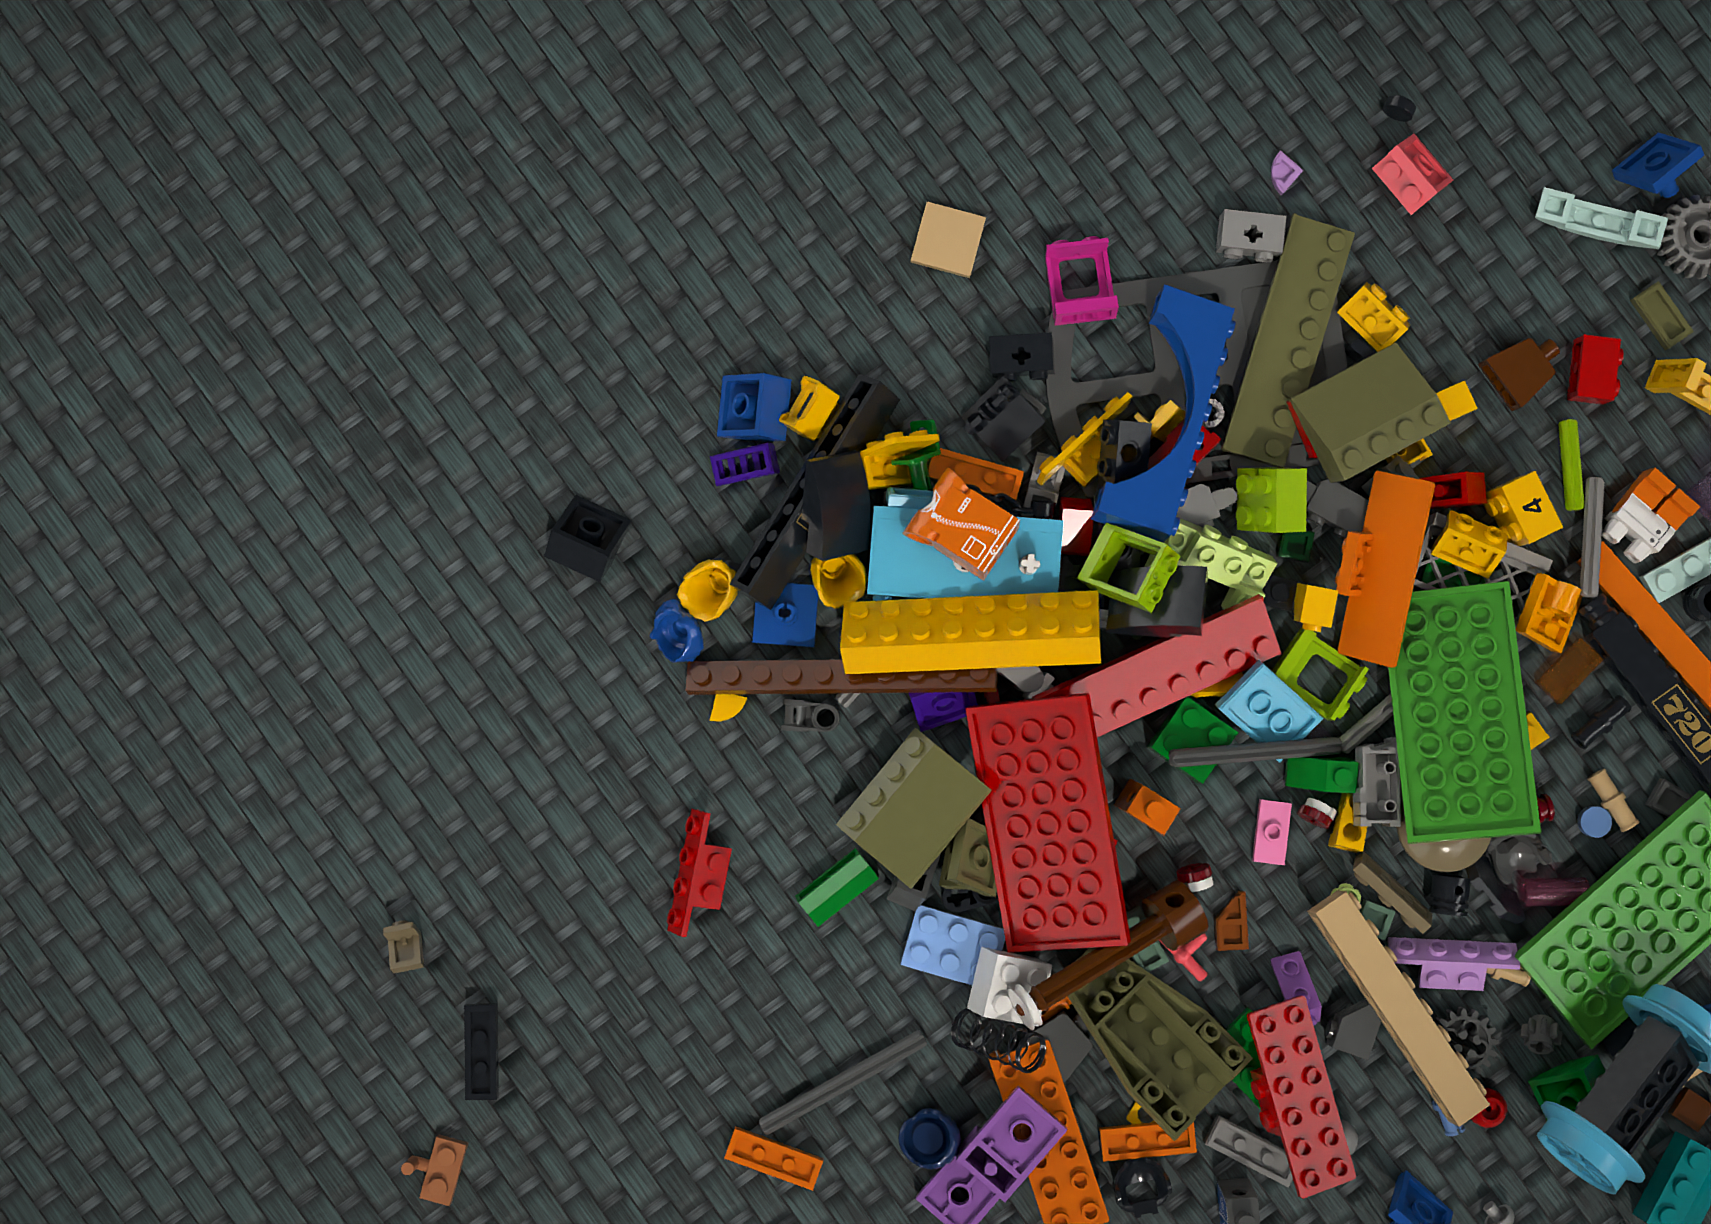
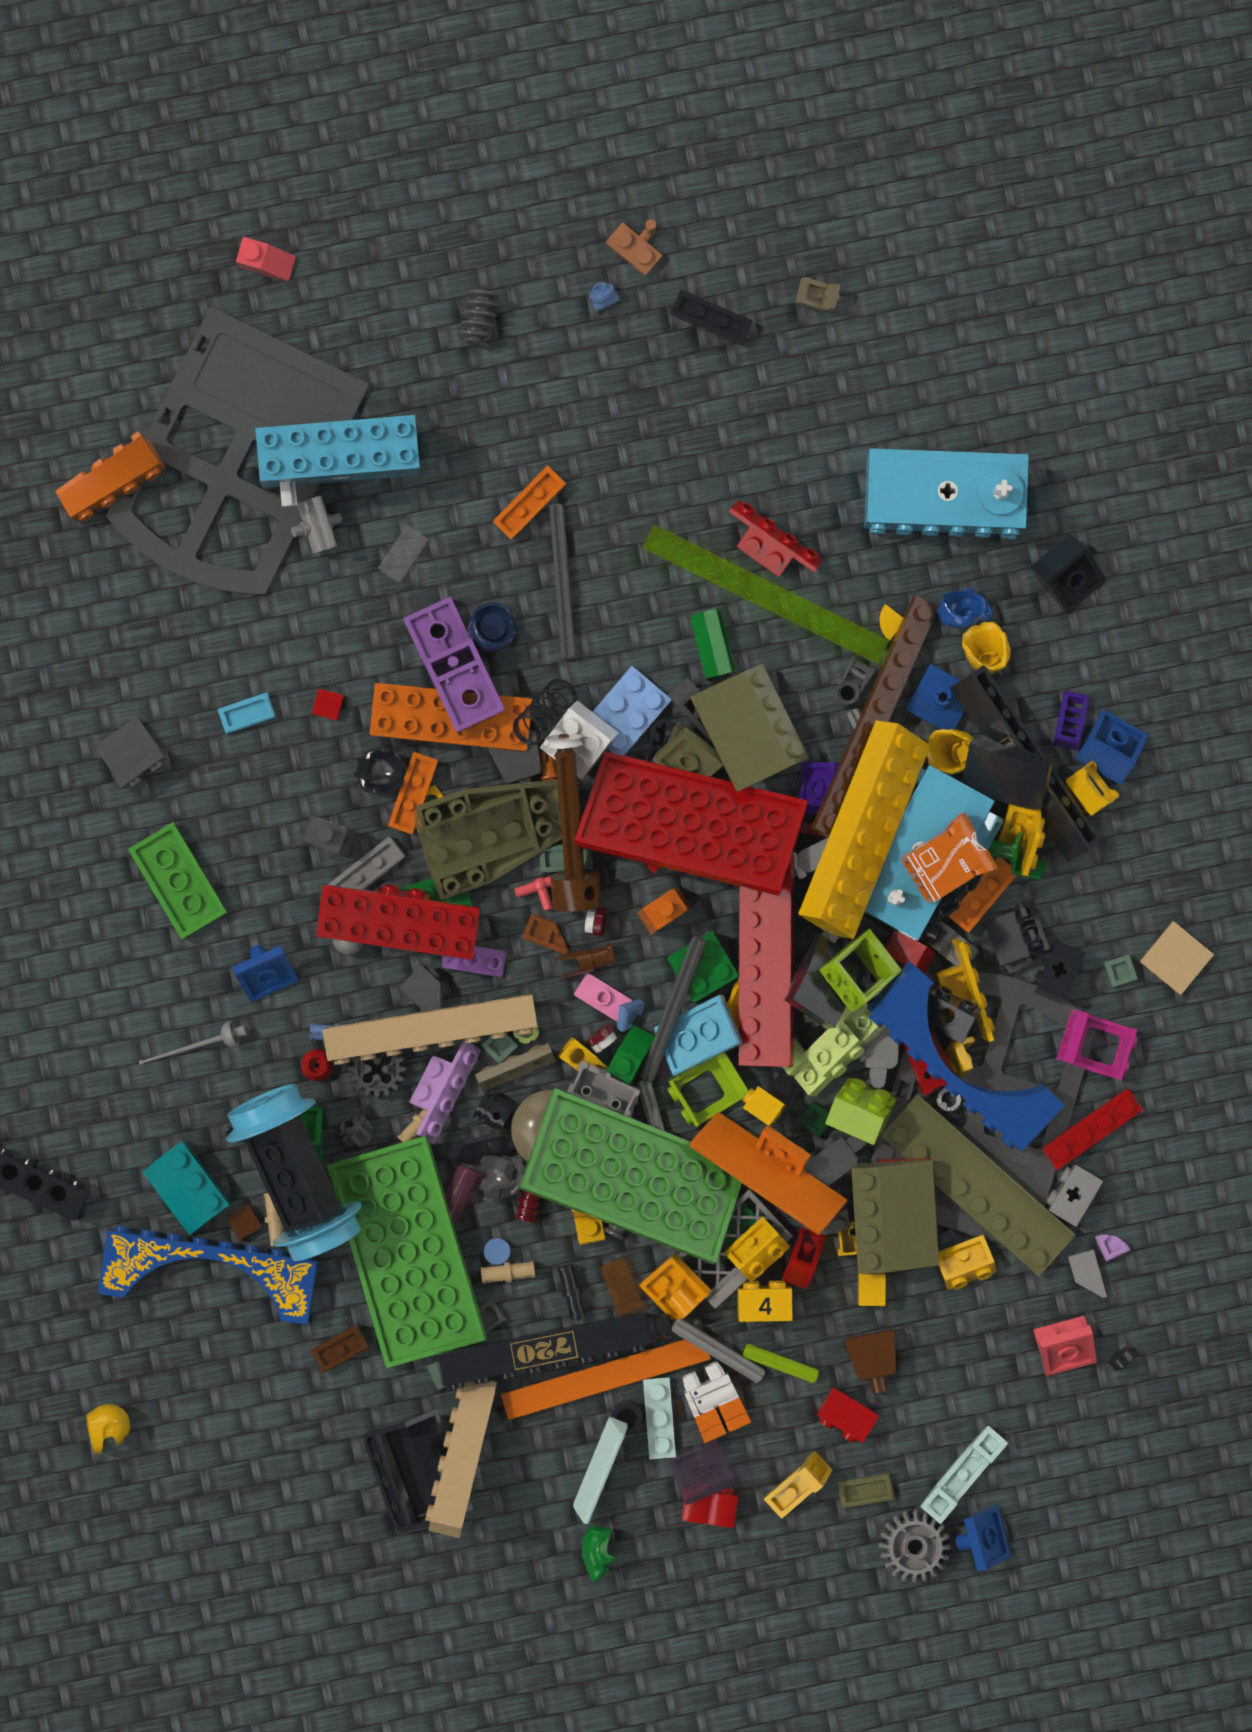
camera: 120 degrees right, 0 degrees up
none -> reddish brown piece [553,943,616,979]
none -> medium blue plate [589,282,620,312]
none -> medium blue tile [617,999,645,1032]
none -> clear neon green plate [642,525,889,665]
none -> medium azure piece [864,448,1029,539]
none -> red plate [1041,1088,1143,1170]
none -> light grey tile [1067,1249,1107,1298]
none -> sand green tile [1103,954,1137,988]

